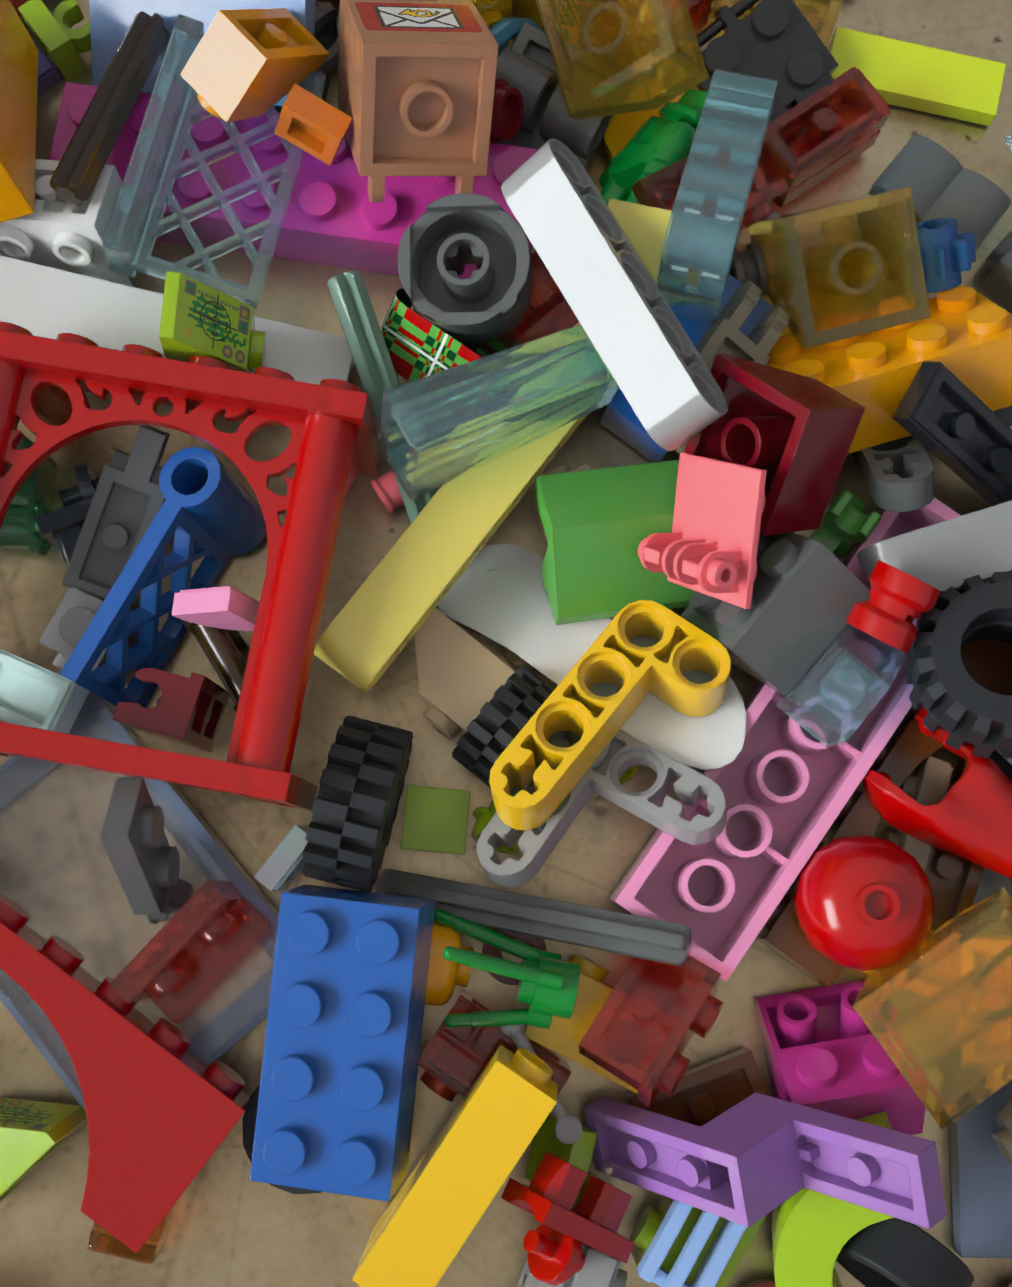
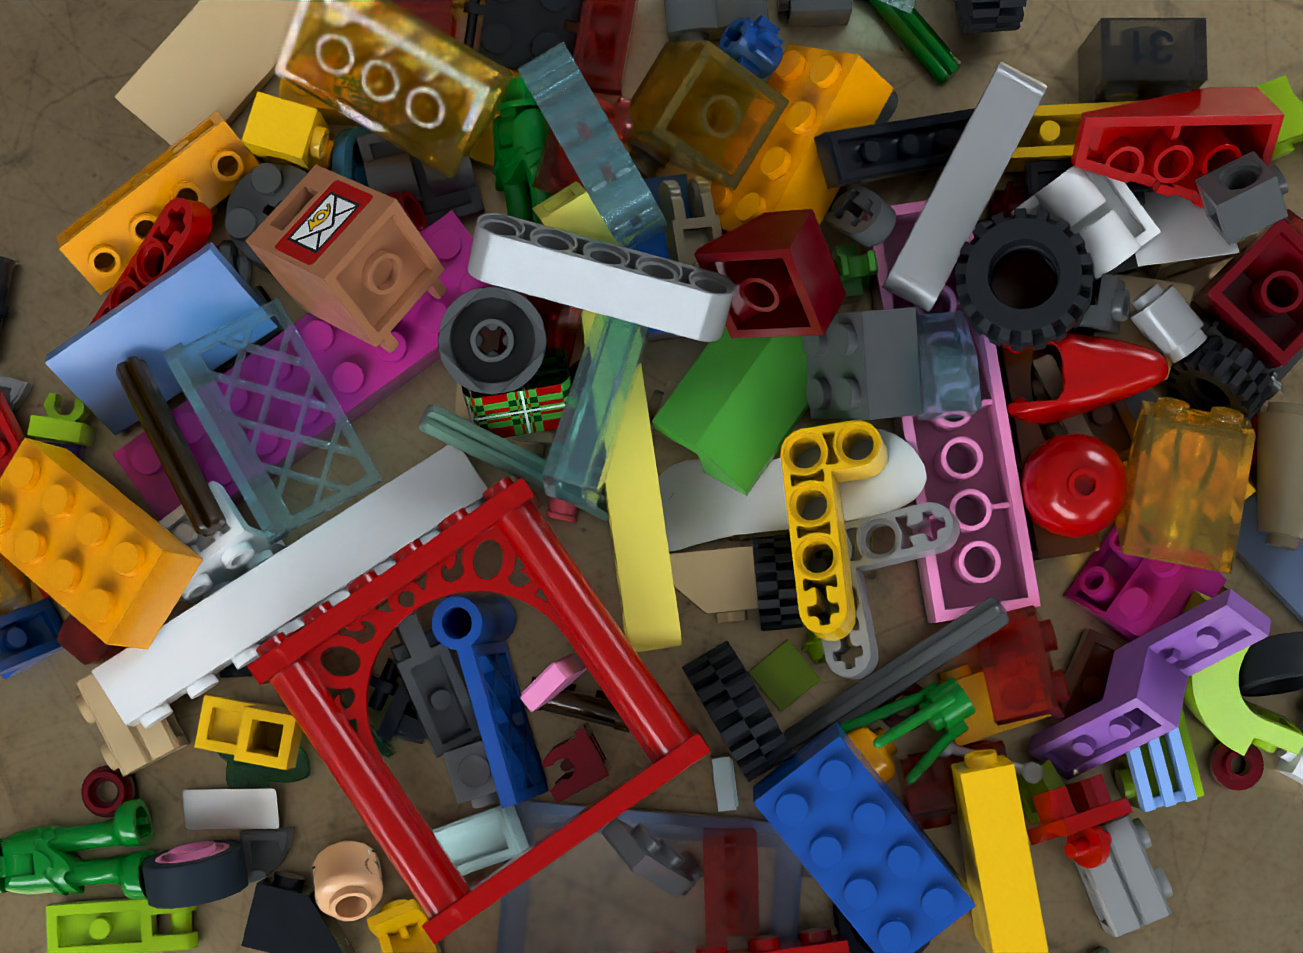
camera: 40 degrees left, 5 degrees up
lime slope [159,271,266,373] -> none
light orange slope [180,8,330,122] -> none
orange tile [274,83,353,166] -> none
coral hinge [638,452,767,609] -> none
red wheel [845,560,942,653] -> none

